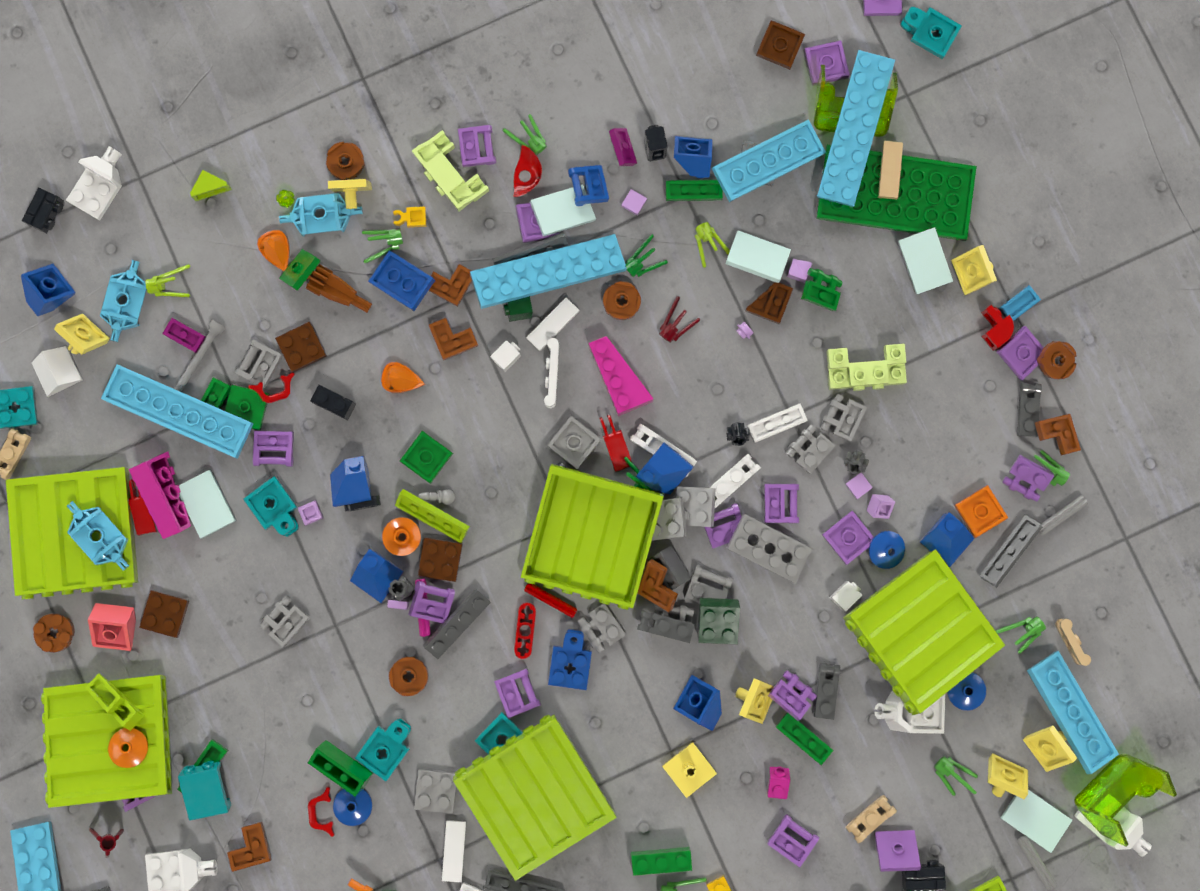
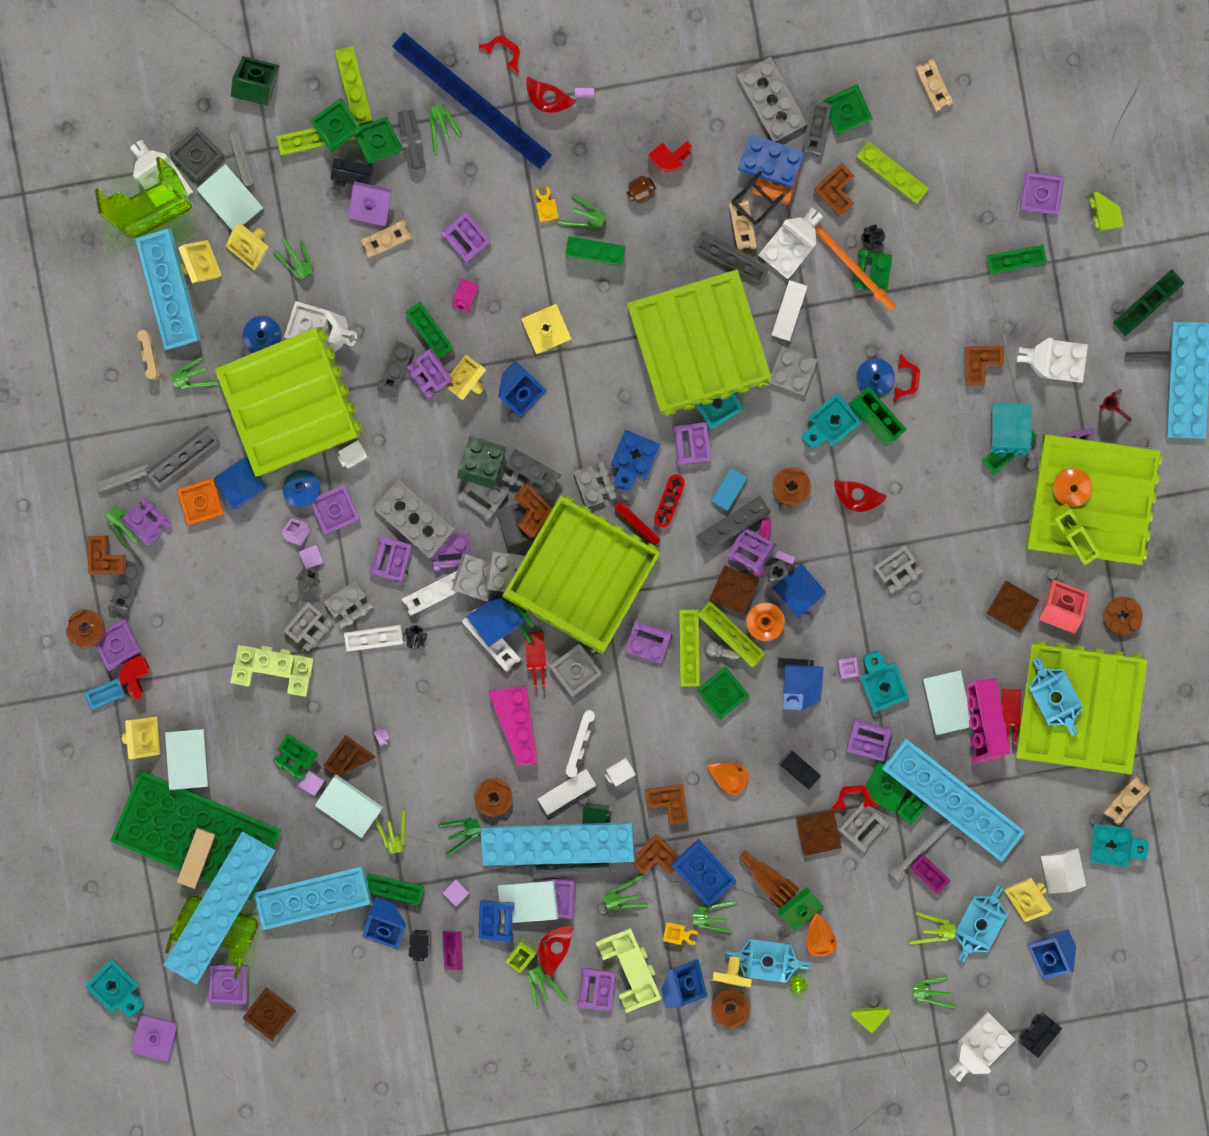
camera: 160 degrees left, 5 degrees up
dark red plant [659,296,700,343] -> none
none -> dark grey tile [169,127,224,182]
none -> lime slope [505,939,537,973]
none -> bright green plant [604,874,648,911]
none -> medium lavender plate [625,619,672,664]
none -> blue slope [661,959,707,1008]
none -> lime plate [679,609,700,687]
none -> dark azure tile [711,468,747,511]
none -> red piece [834,480,887,512]
none -> bright green plant [913,976,956,1009]

